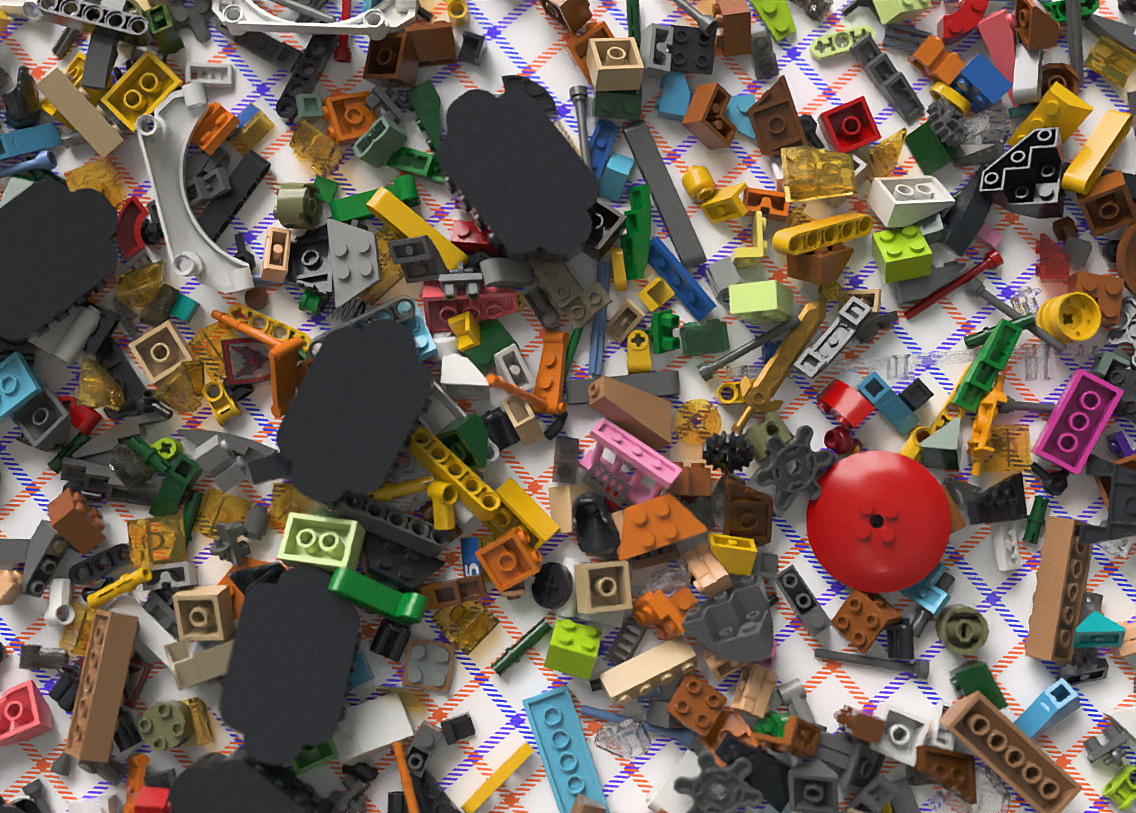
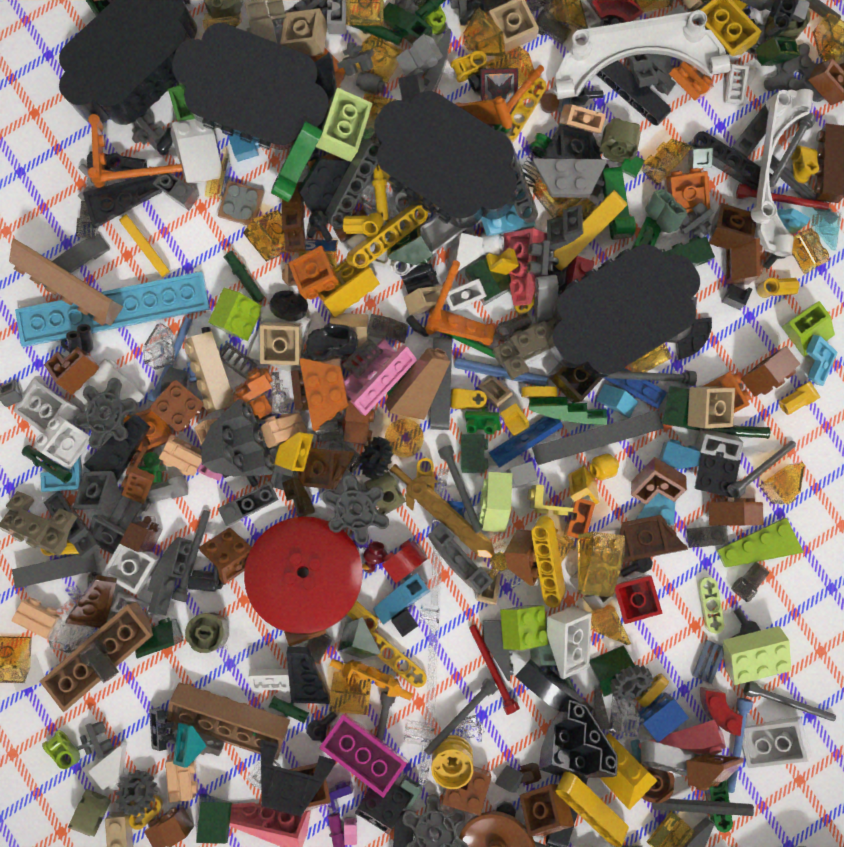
camera: 95 degrees right, 0 degrees up
teal slope [168,293,200,324] -> none
clear yellow panel [225,102,275,157] -> none
black piece [369,618,412,662] -> none
black panel [440,711,476,746] -> none
dark grey slope [849,34,925,123] -> none
clear smoke slope [851,310,899,344] -> none
medium azure plate [899,561,951,617] -> none
orange brick [907,34,966,86] -> none
dark grey pin [910,572,956,639] -> none
green slope [951,318,1023,413] -> none
dark green pin [964,312,1037,350] -> none
bright pink piece [975,222,1003,250] -> none
dark azure slope [1014,678,1081,741] -> none
clear red slope [1035,233,1070,283] -> none
none -> clear smoke piece [80,640,119,684]
none -> dark grey slope [147,537,192,616]
none -> dark brown slope [282,477,315,517]
none -> black piece [307,210,333,242]

